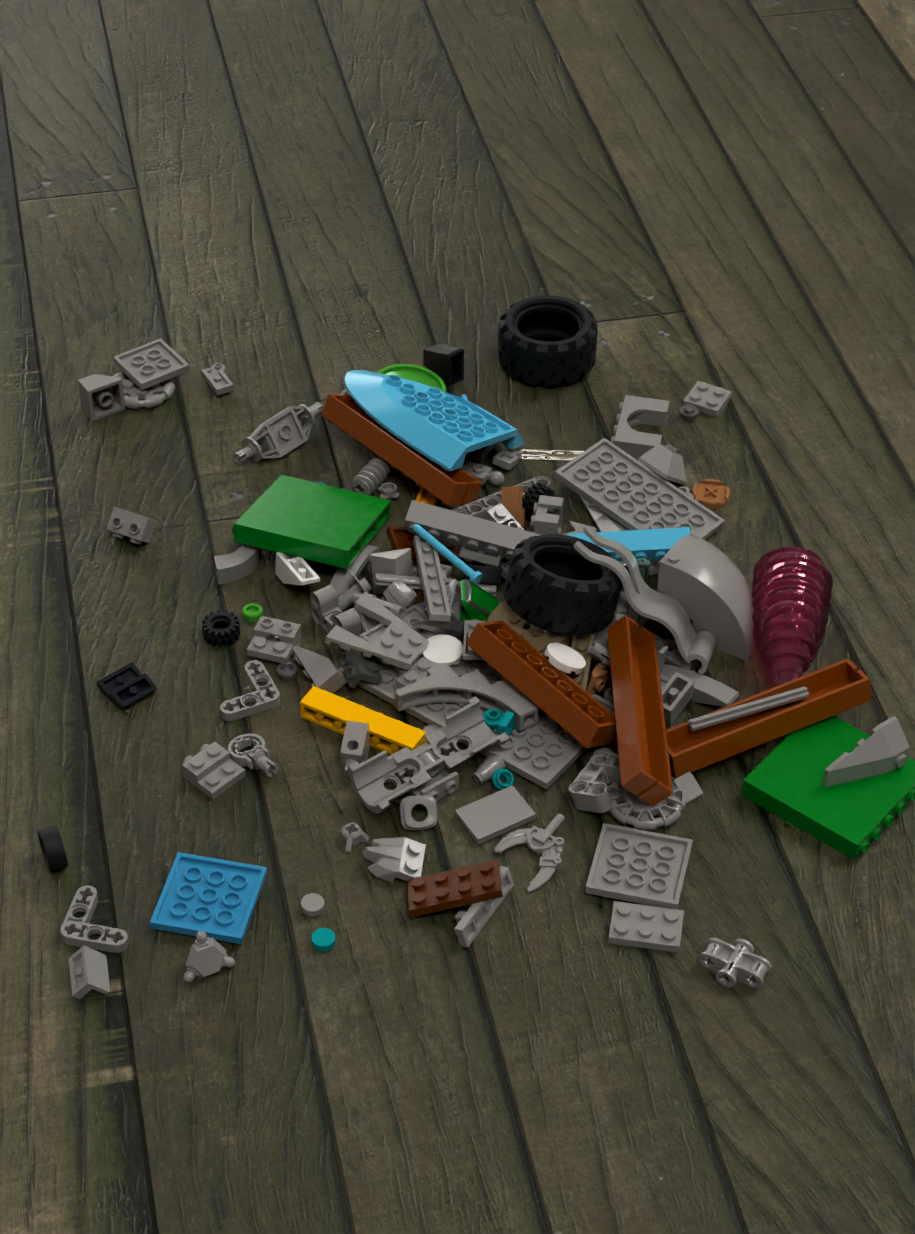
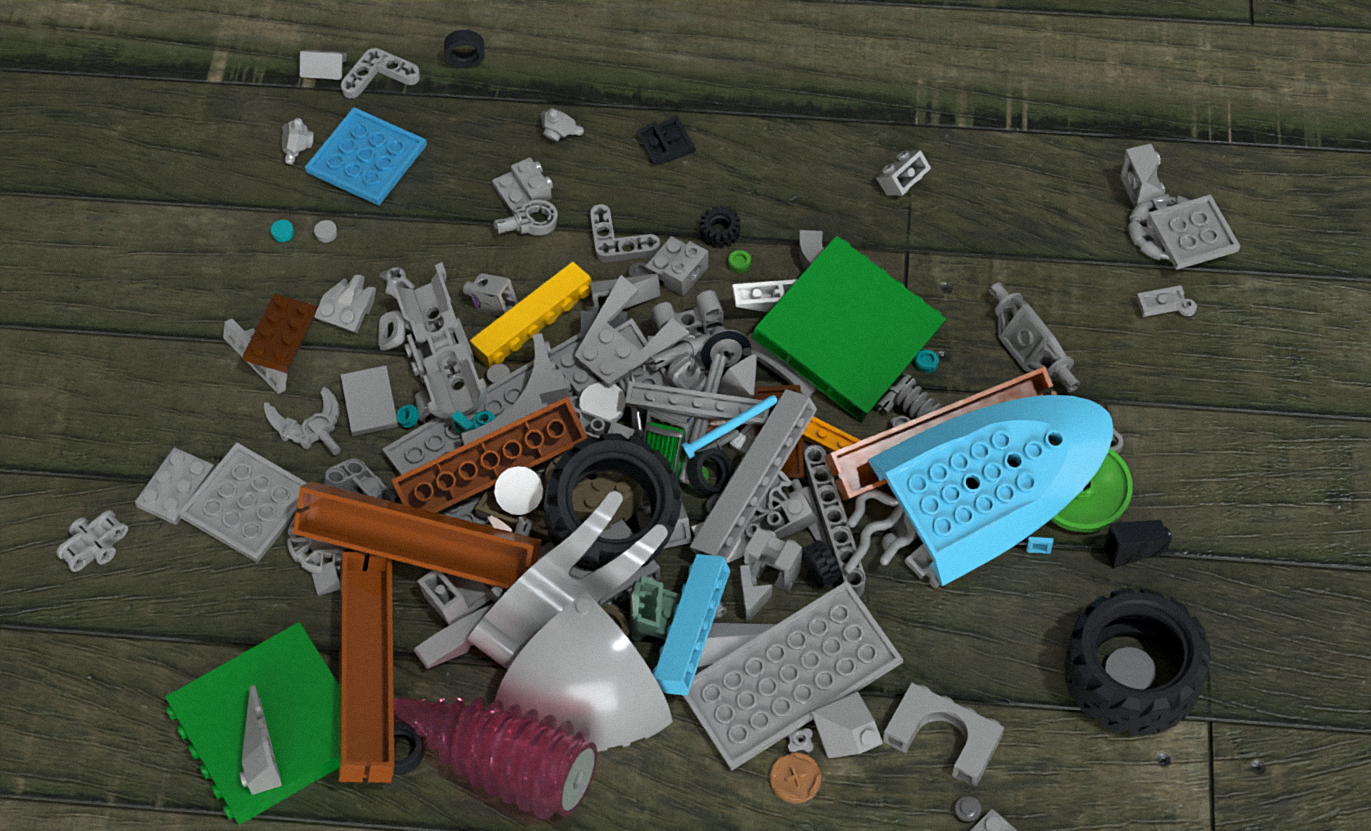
camera: 110 degrees right, 15 degrees up
medium nougat slope [501,486,525,529] -> none
sticker [522,449,584,460] -> none
light grey axle [688,686,809,731] -> none
none -> light grey rock [540,108,584,142]
none -> light grey plant [844,489,916,574]

